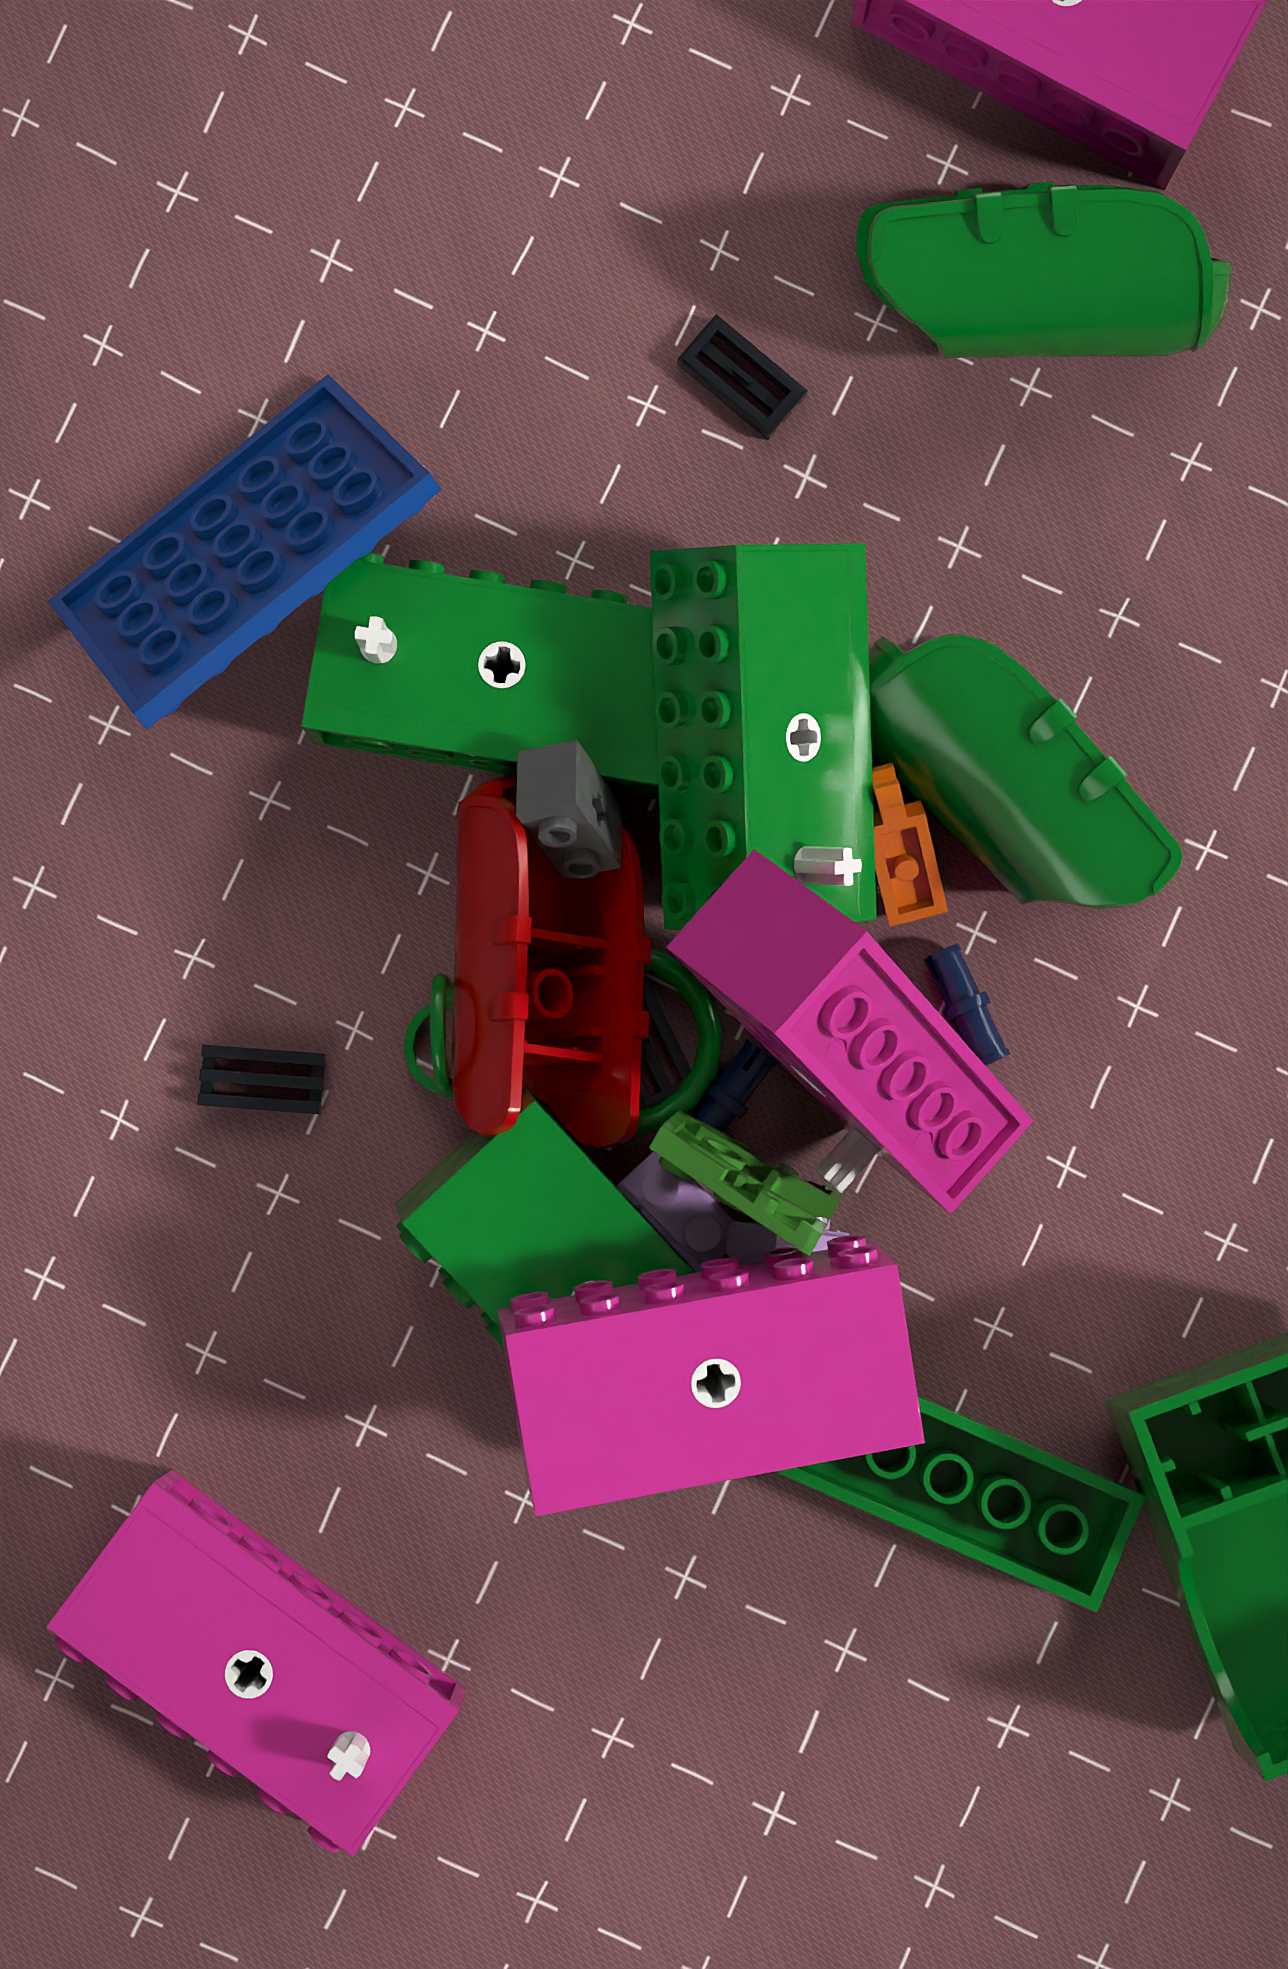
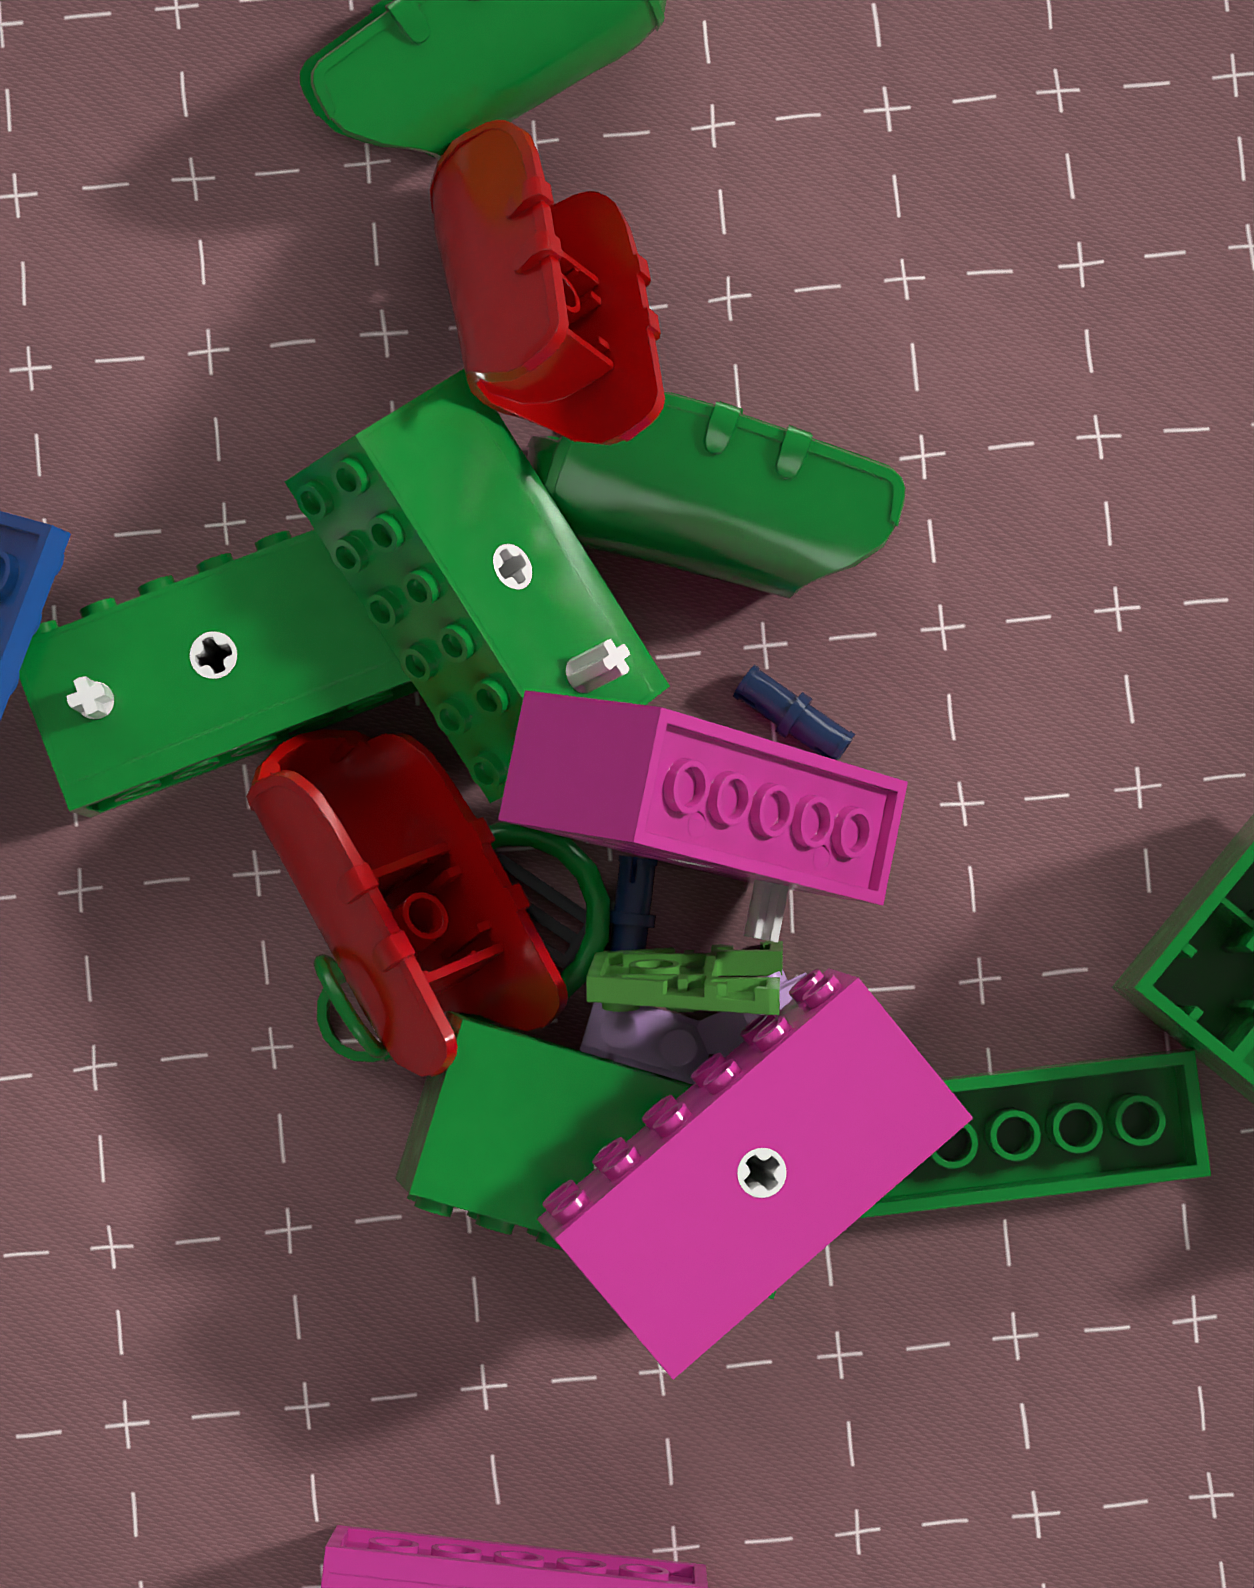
camera: 25 degrees left, 0 degrees up
black tile [197,1044,326,1115] -> none
dark grey brick [516,739,622,879] -> none
black tile [677,314,808,440] -> none
orange plate [872,763,948,927] -> none
none -> red animal [429,120,665,445]

